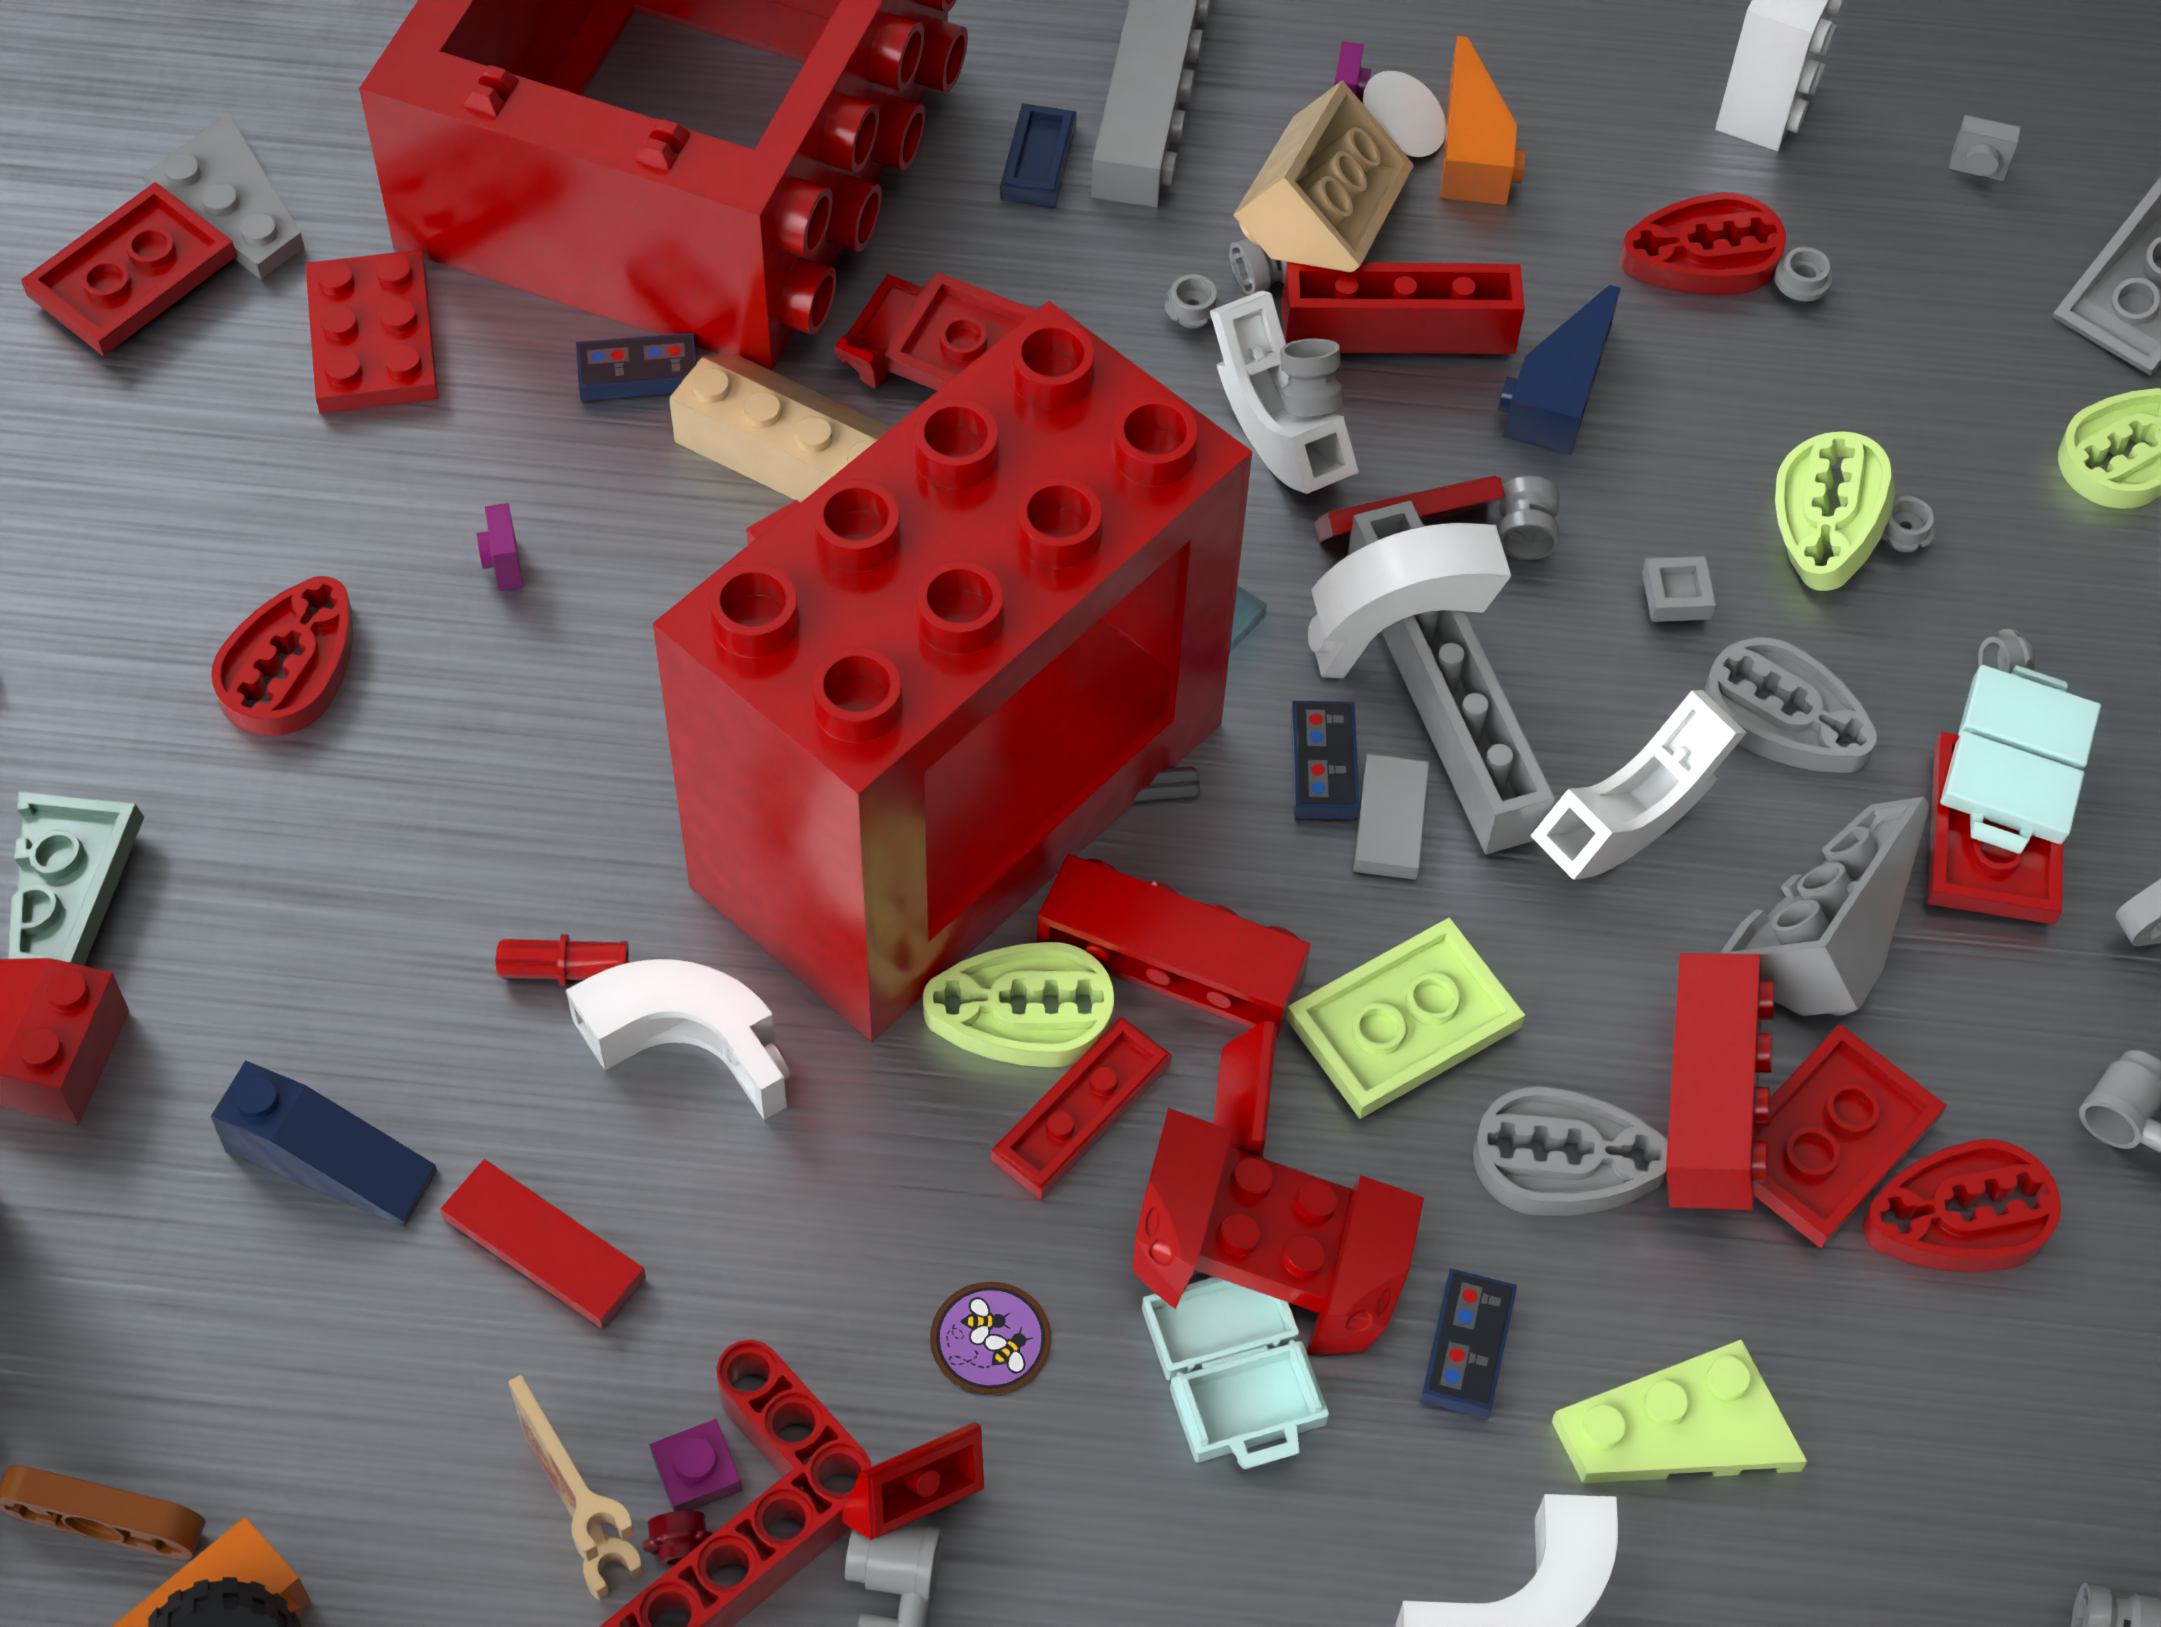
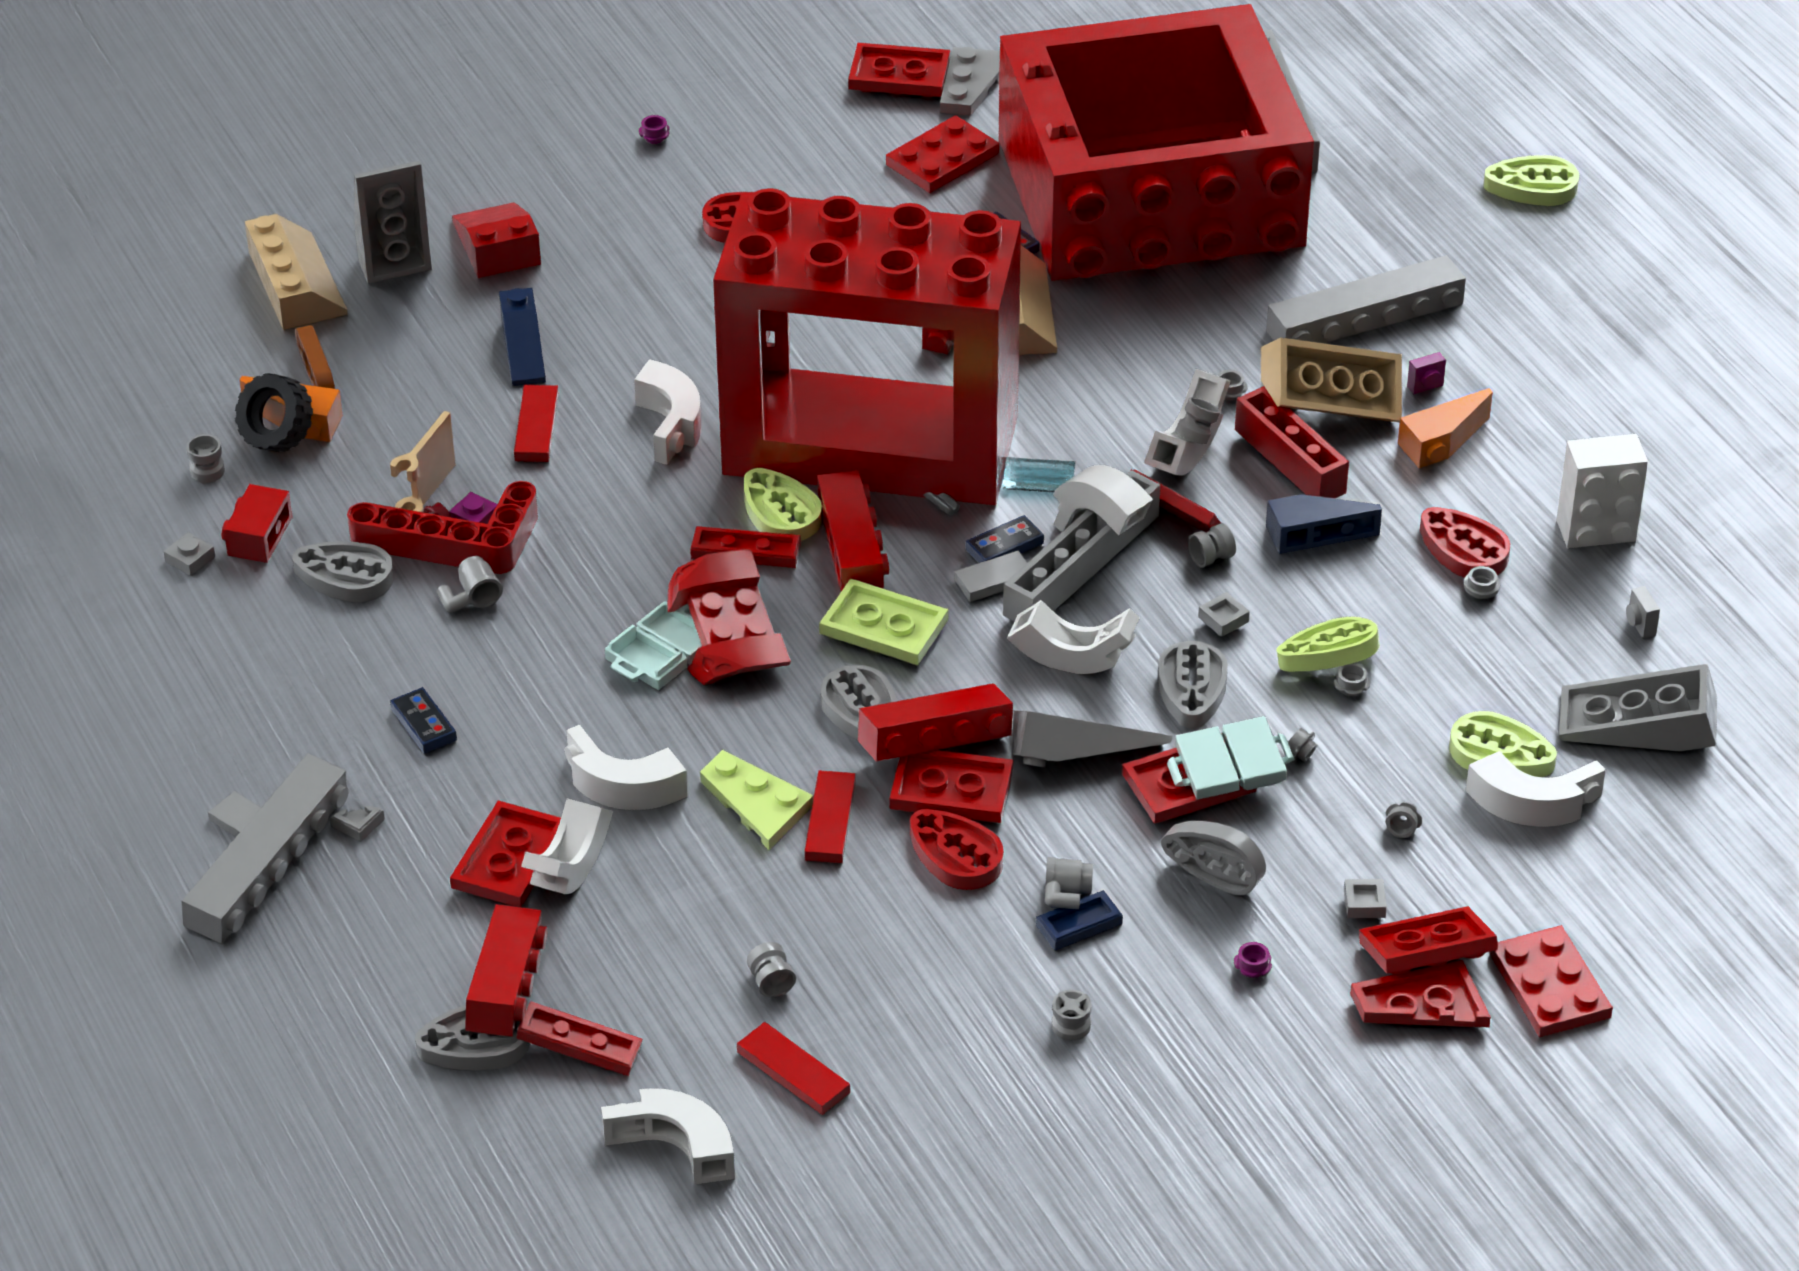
camera: 60 degrees right, 15 degrees down
wing [8,791,144,966] -> none
red axle [495,934,629,986] -> none
red piece [834,271,1036,391] -> none
red slope [842,1422,984,1540] -> none
sticker [930,1282,1051,1395] -> none
dark blue tile [1000,103,1077,208] -> none
red slope [1213,1021,1277,1158] -> none
white sticker [1363,71,1446,157] -> none
tile [1420,1268,1517,1419] -> none
none -> red tile [805,770,856,863]

